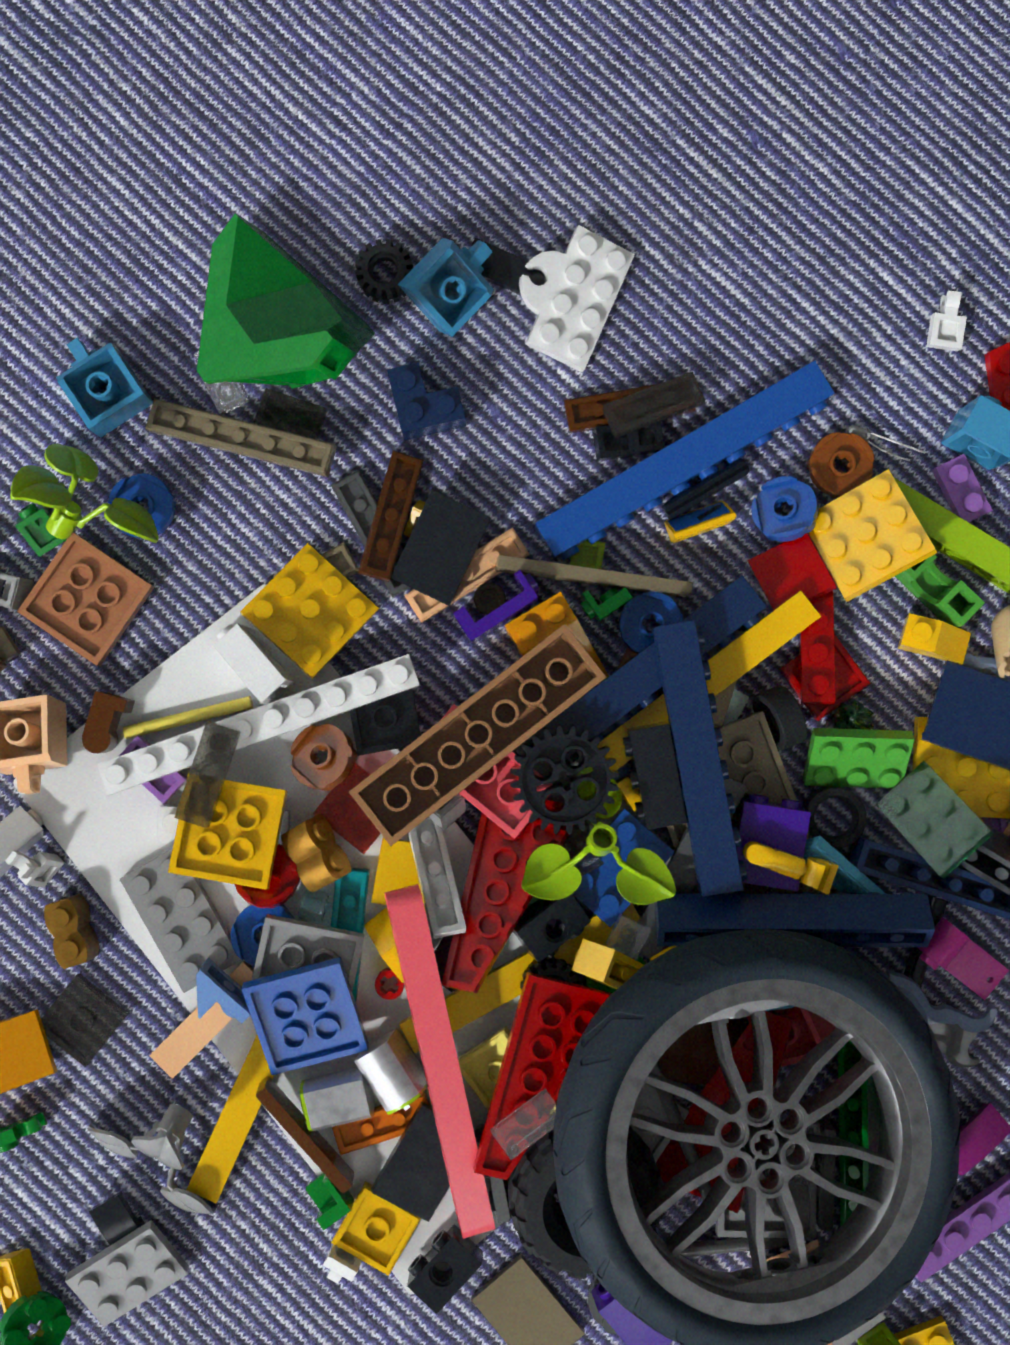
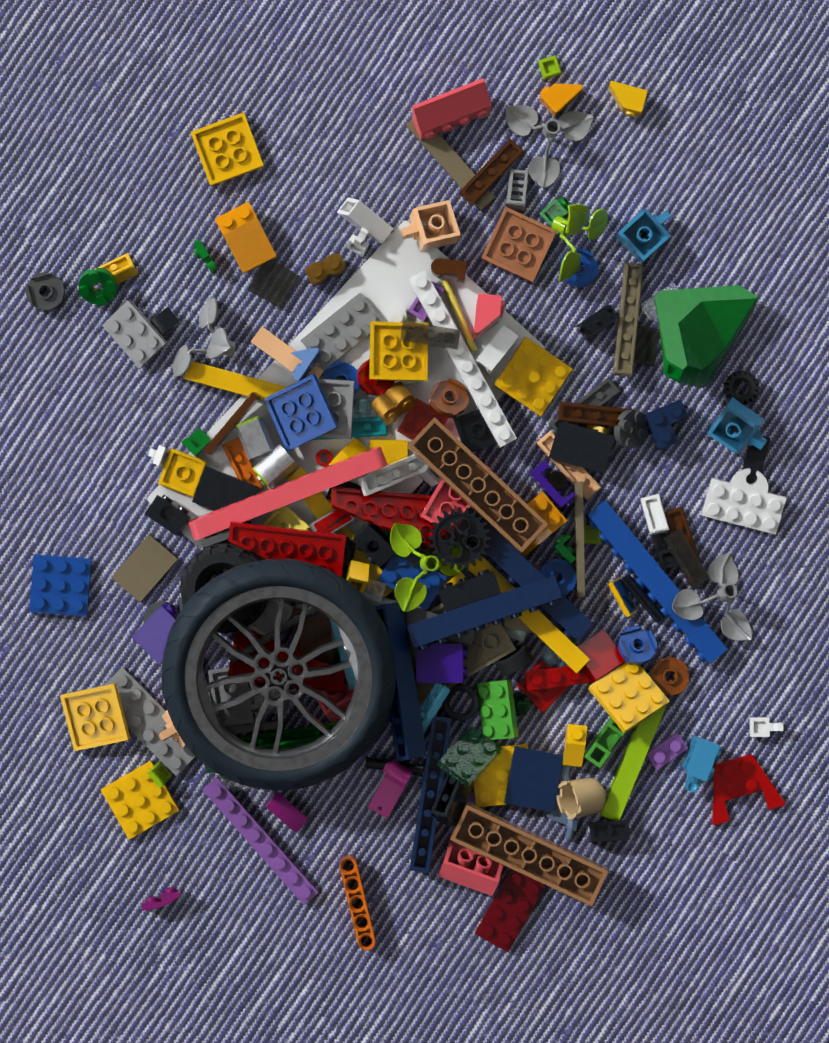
camera: 85 degrees right, 0 degrees up
dark tan tile [321,542,359,578] -> none
clear tile [490,1088,557,1160] -> none
yellow piece [743,841,839,895] -> none
piece [848,425,926,462] -> none
piece [881,969,998,1068] -> none
none -> red slope [310,509,354,533]
none -> coral slope [473,293,505,340]
none -> clear light blue piece [541,647,561,667]
none -> black hinge [575,305,619,342]
none -> dark grey plate [614,410,648,449]
none -> white tile [640,494,669,536]
none -> light grey plant [672,553,752,641]

